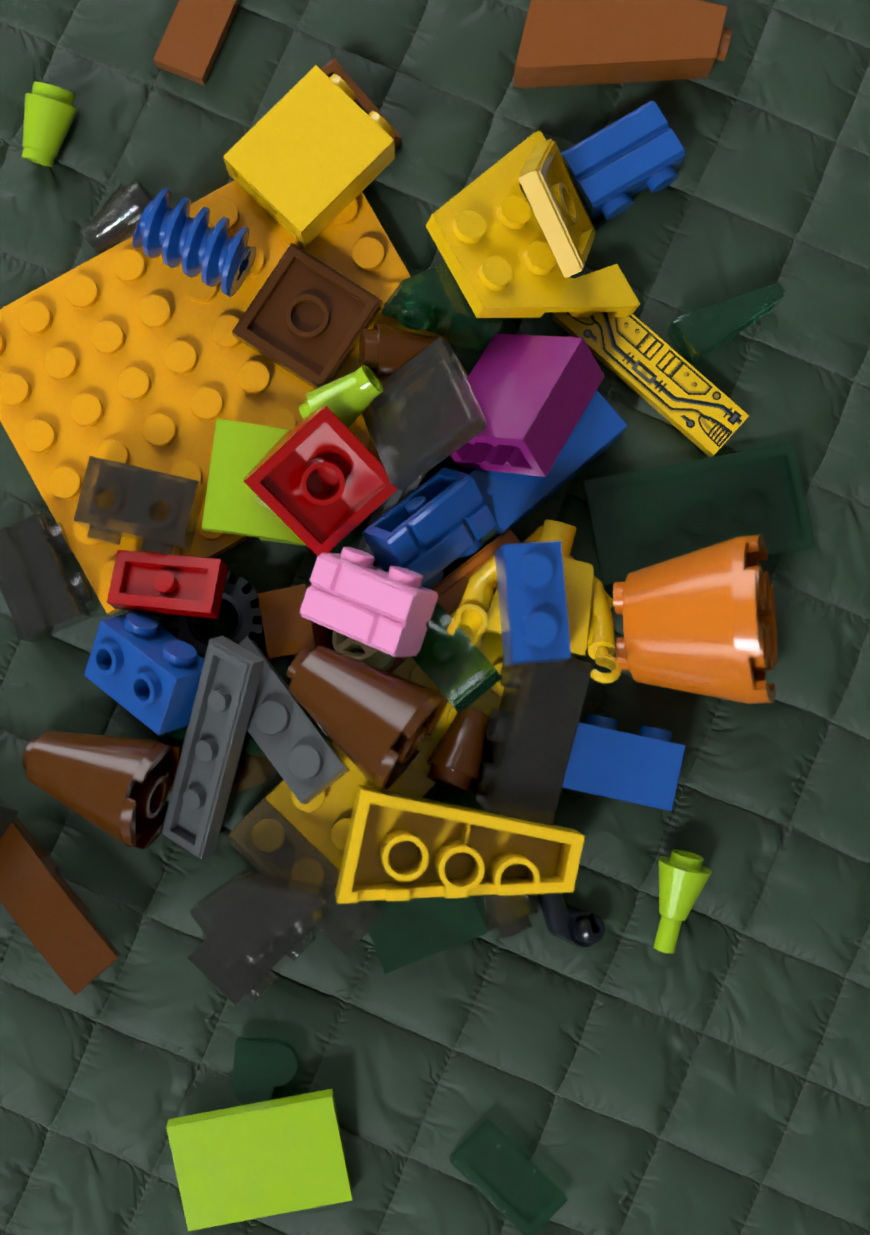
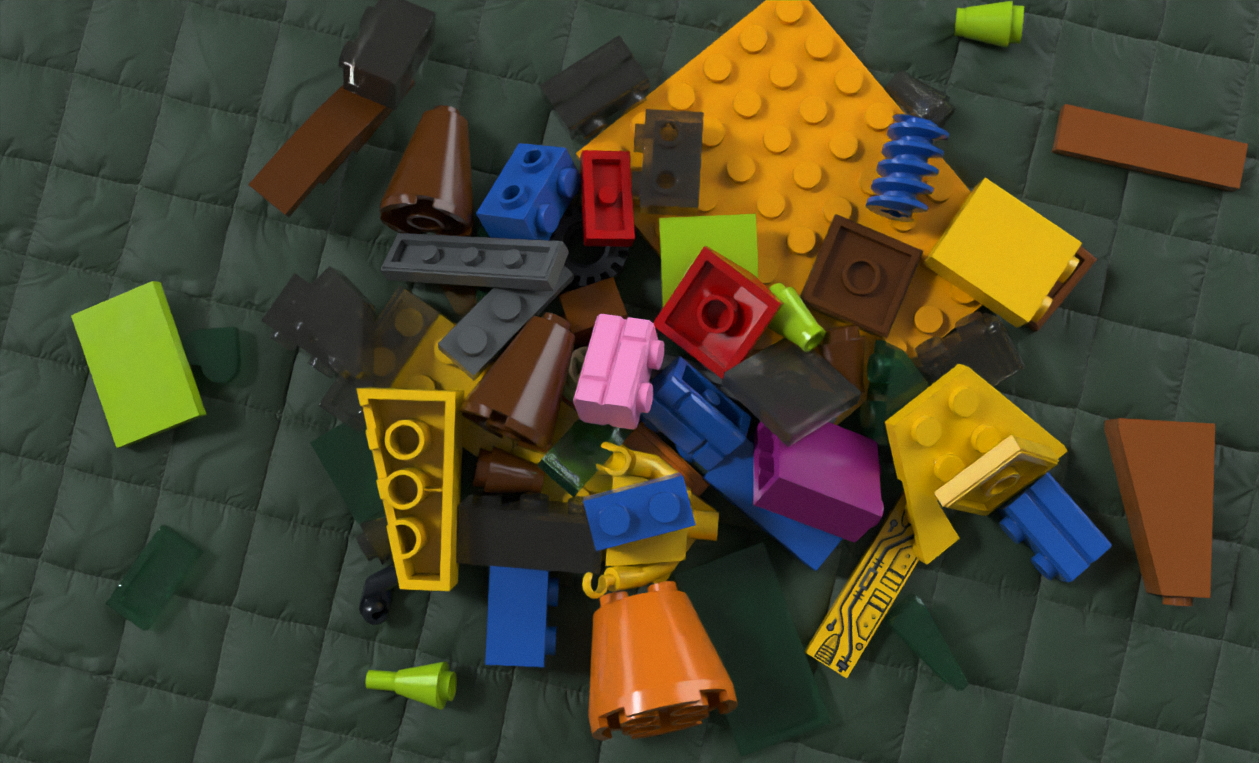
camera: 80 degrees right, 0 degrees up
none -> clear smoke brick [906,312,1025,392]

